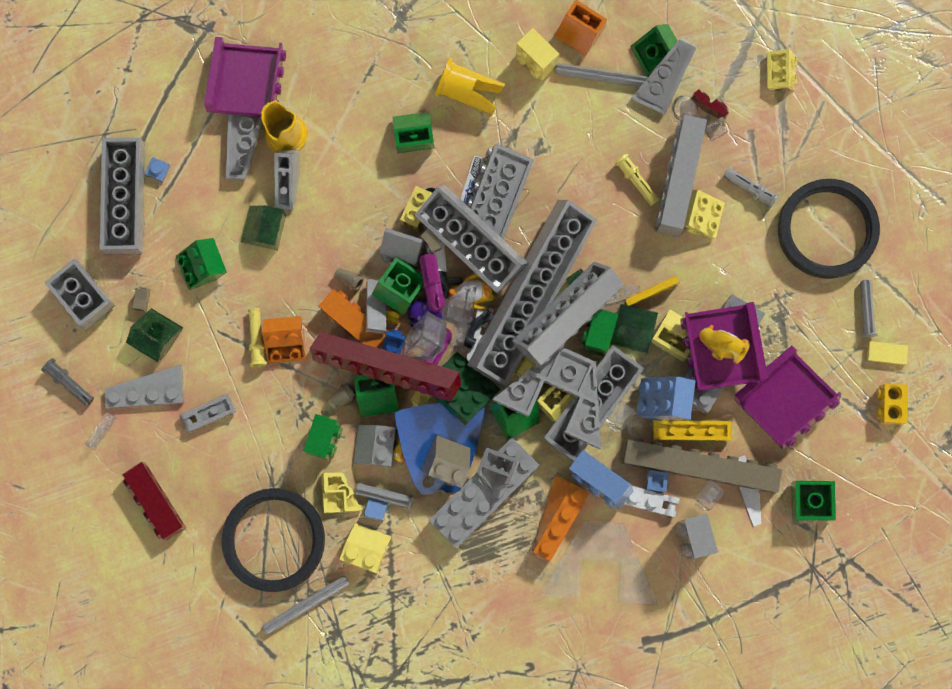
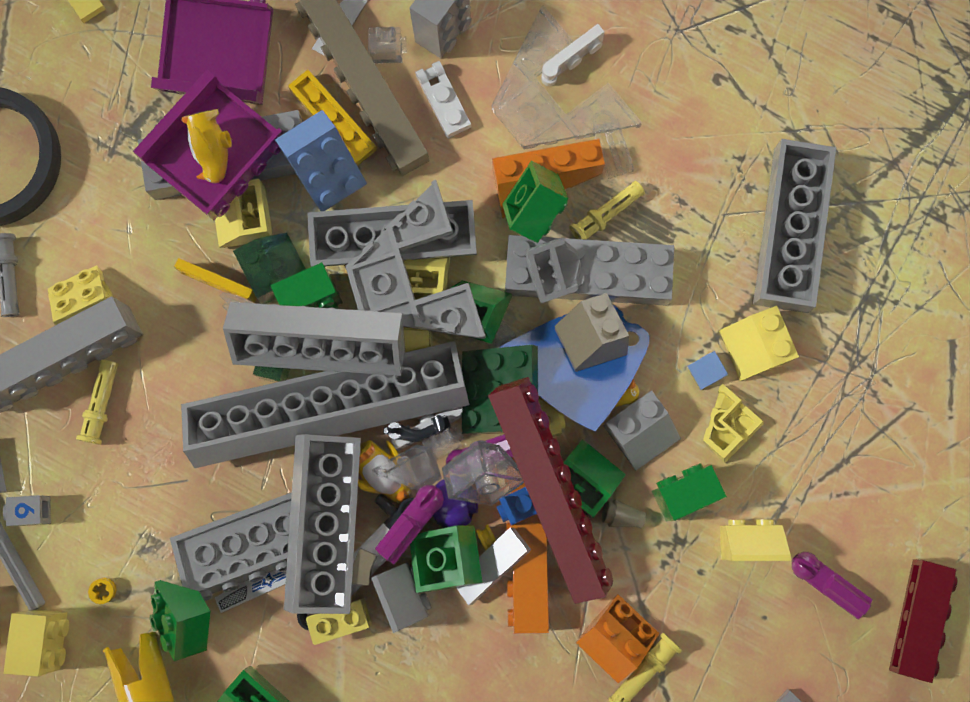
camera: 130 degrees left, 0 degrees up
light grey plate [179,394,236,434] -> none
black tyre [221,488,325,592] -> none
light grey axle [262,576,350,634] -> none
dark tan cone [334,268,364,291] -> none
light grey axle [355,483,414,510] -> none
medium blue brick [569,450,633,510] -> none
clear brick [606,401,643,437] -> none
medium blue plate [646,470,669,492] -> none
light grey axle [860,280,878,338] -> none
none -> light grey brick [3,495,51,526]
none -> yellow bush [88,577,117,605]
none -> green slope [150,580,211,662]
none -> green brick [502,160,568,243]
none -> white plate [541,24,605,86]
none -> light yellow pin [569,181,645,240]
none -> light yellow slope [720,520,791,561]
none -> light grey brick [753,139,836,313]
none -> magenta piece [791,552,873,620]

